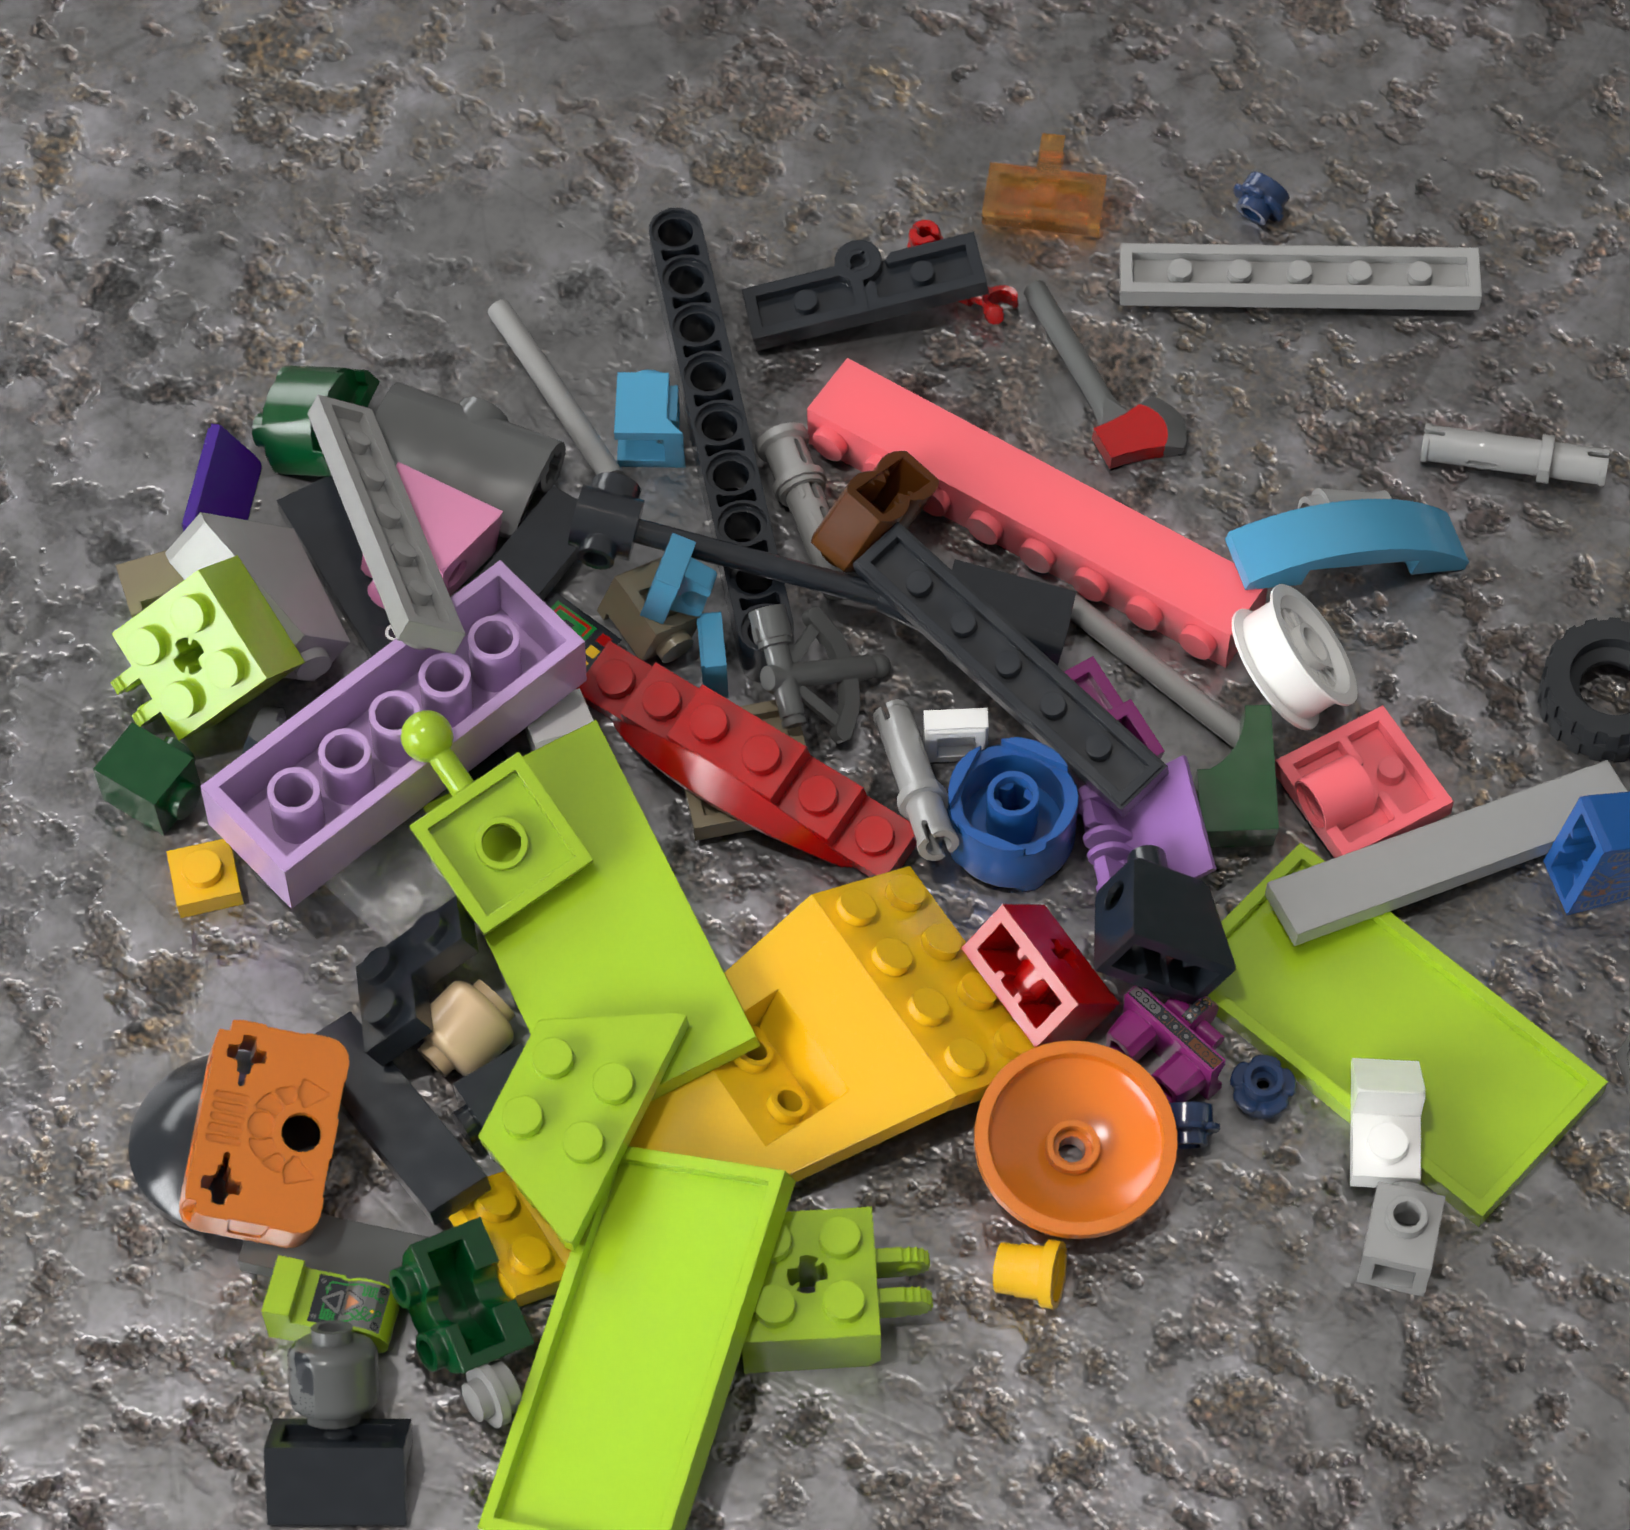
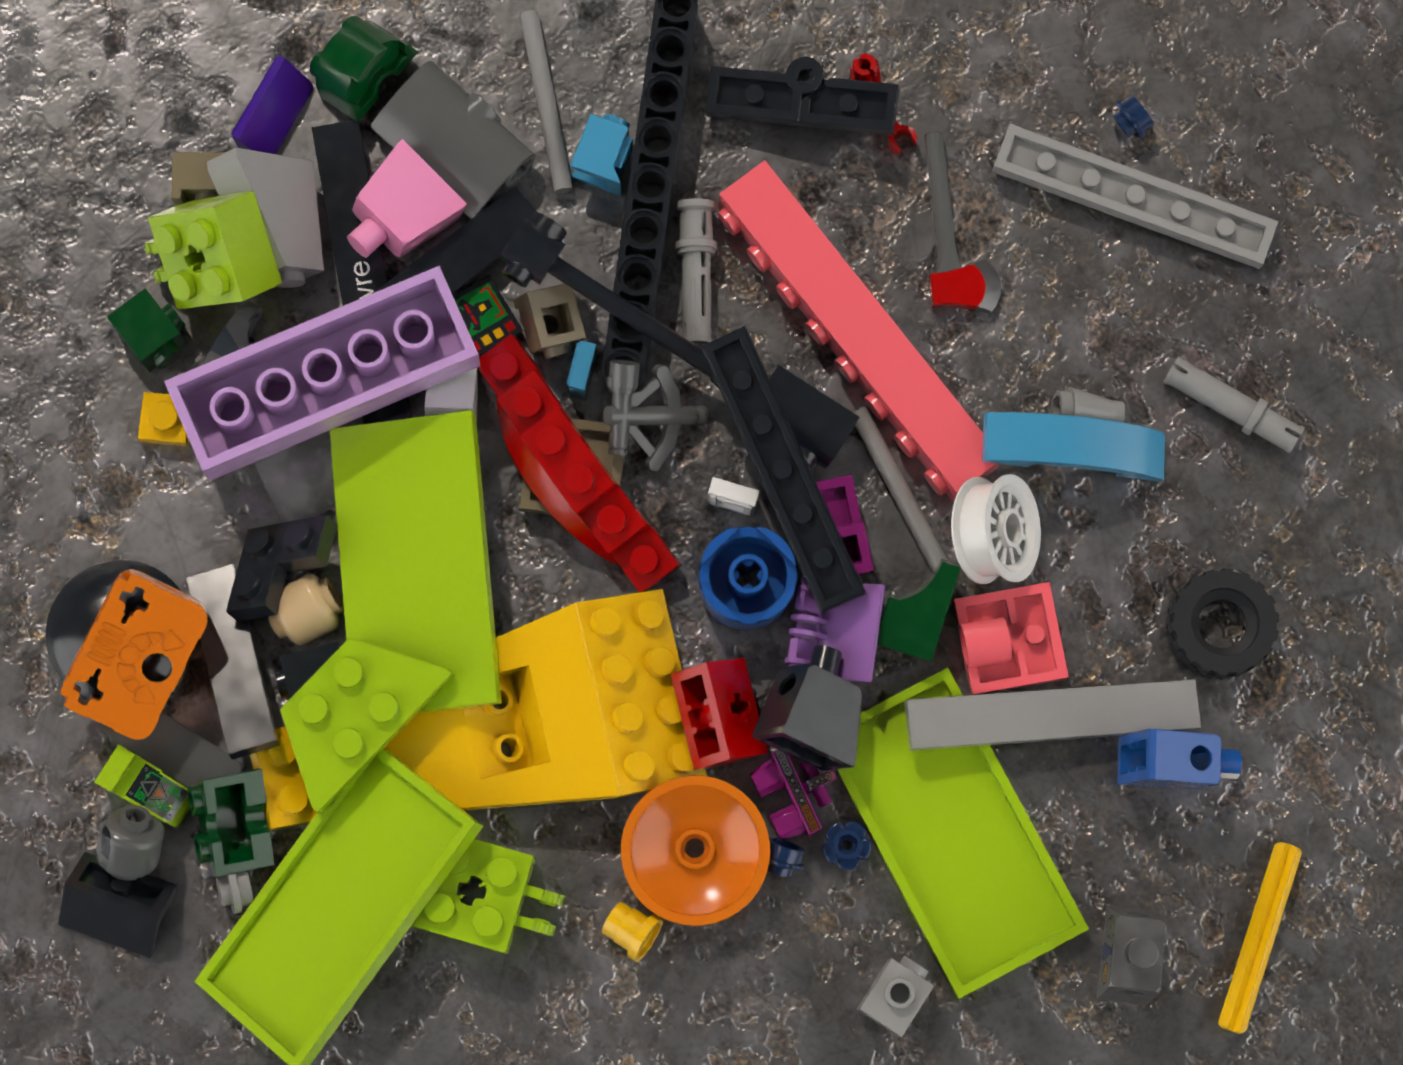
camera: 15 degrees right, 20 degrees up
light grey plate [307,395,466,654] -> none
lime plate [401,710,594,937] -> none
dark azure tile [640,533,717,624] -> none
reddish brown brick [811,451,939,572] -> none
light grey pin [873,699,959,861] -> none
clear orange plate [982,133,1107,238] -> none
white slope [1350,1058,1425,1188] -> none

